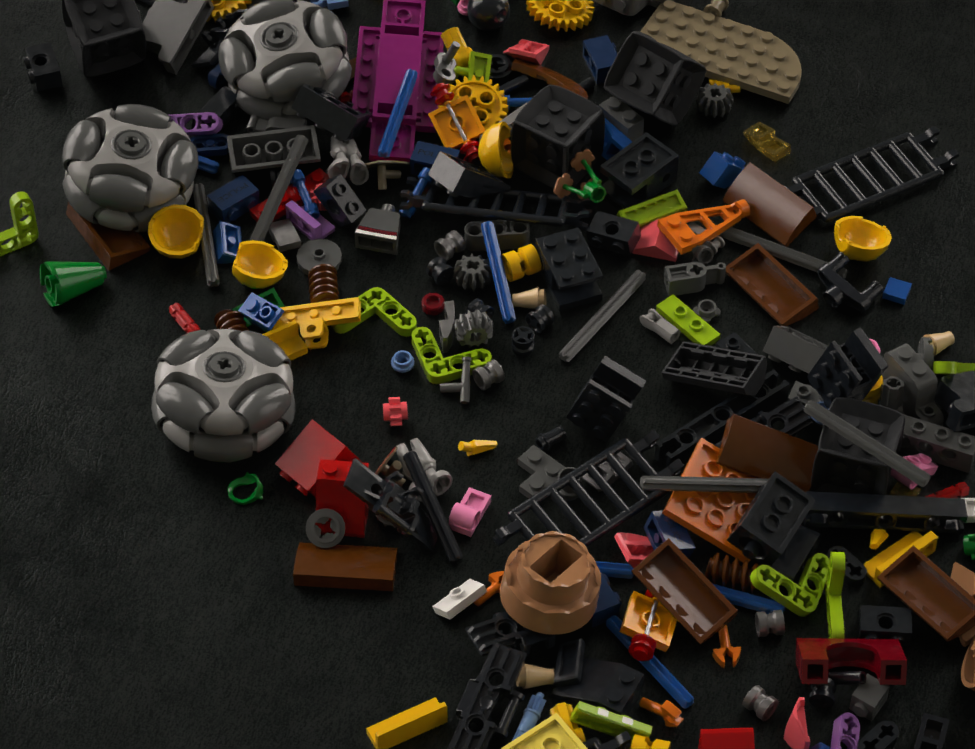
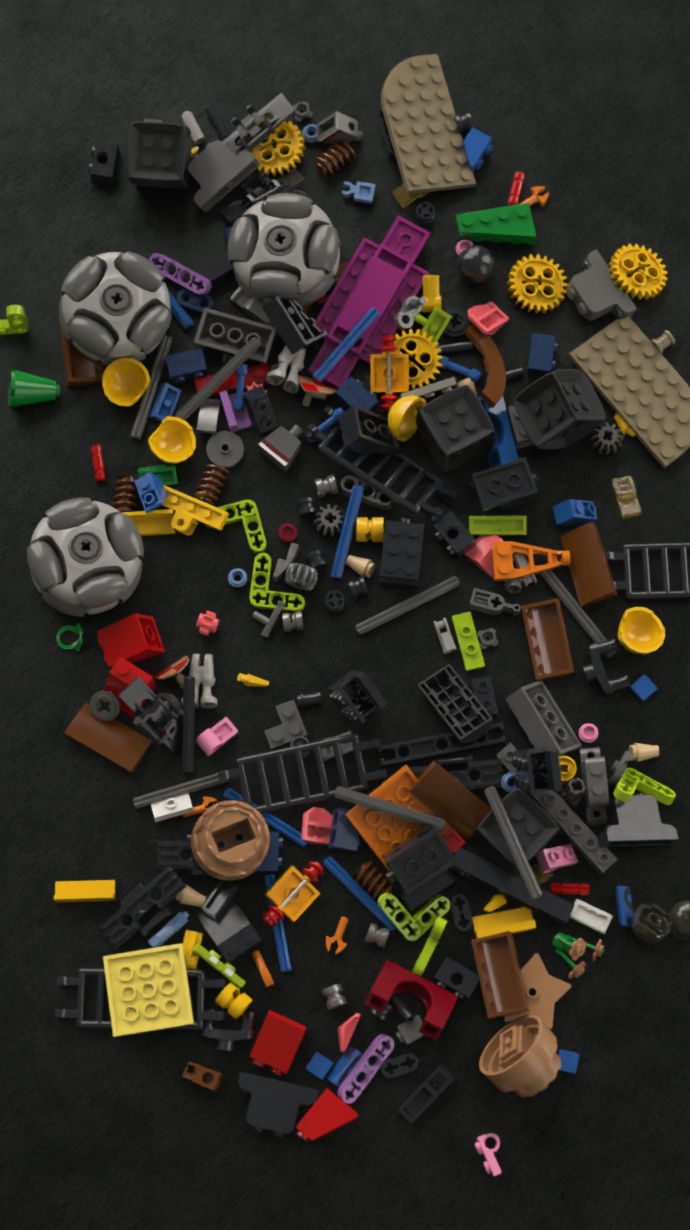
camera: 25 degrees right, 25 degrees up
plant [554,149,606,203] -> none
reddish brown slope [631,538,738,645] -> none
none -> dark grey axle [133,773,228,809]

